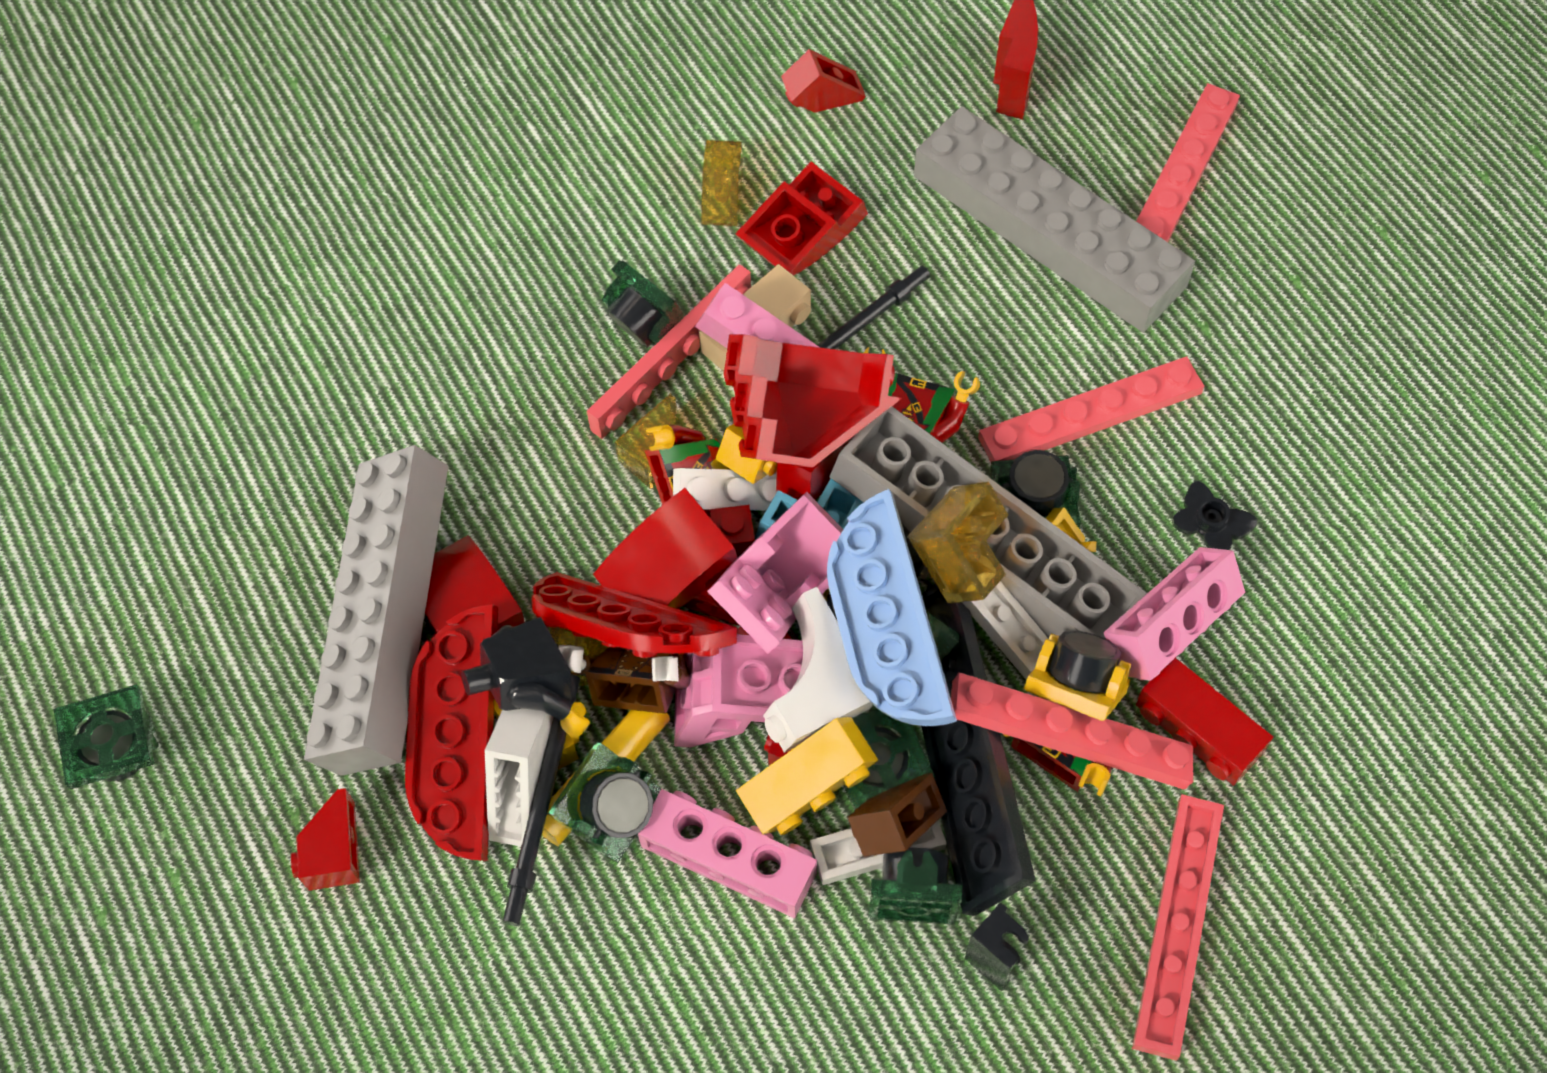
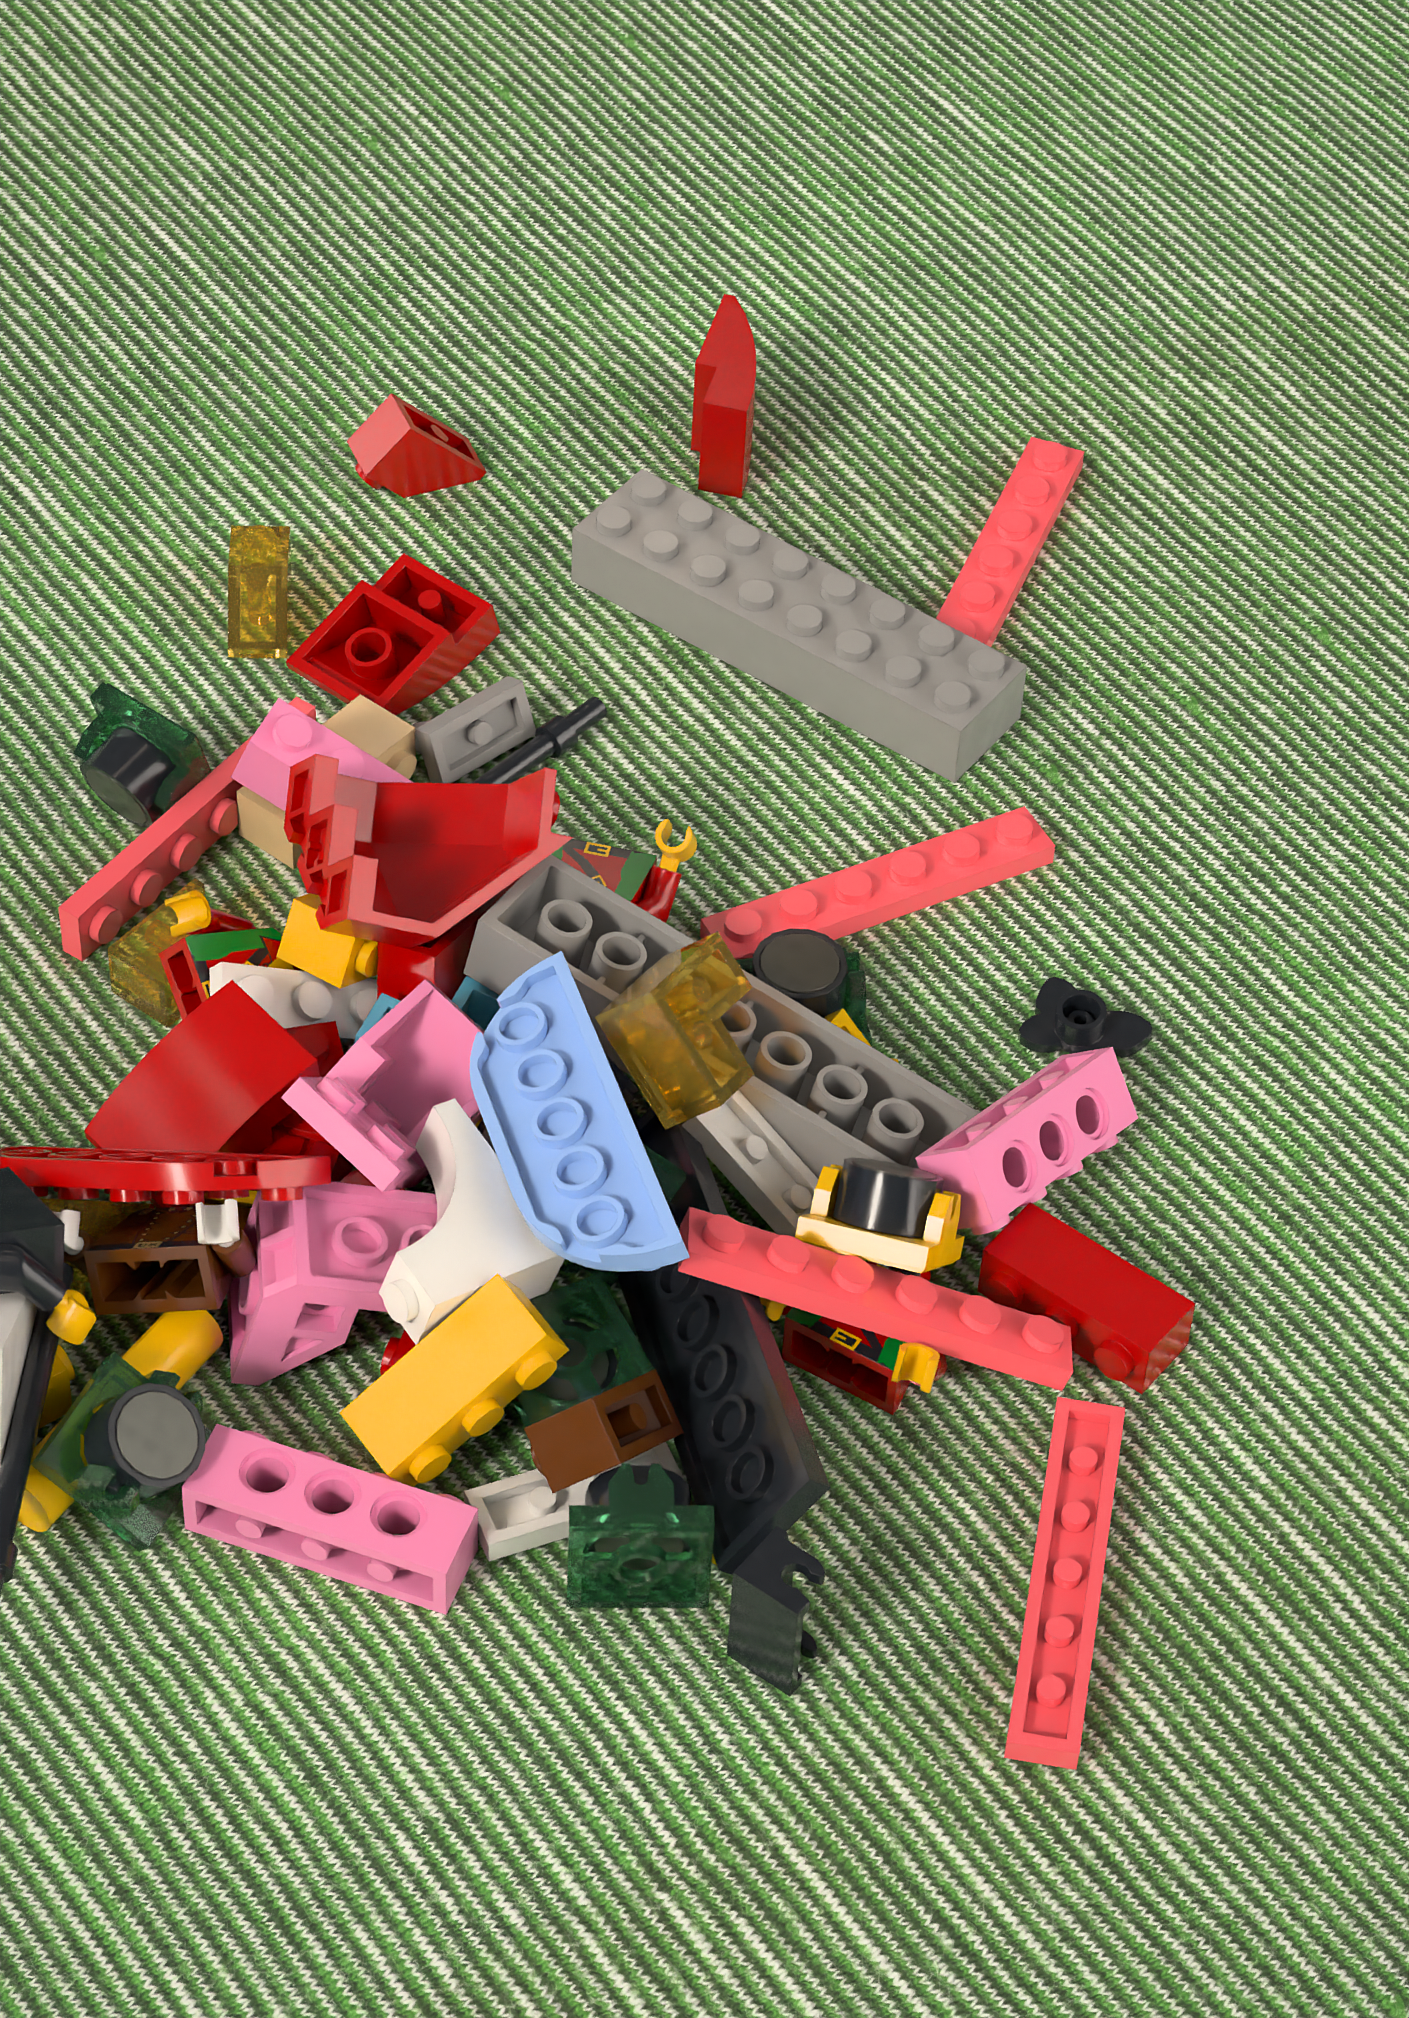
camera: 10 degrees left, 15 degrees down
none -> light grey tile [412,676,536,783]

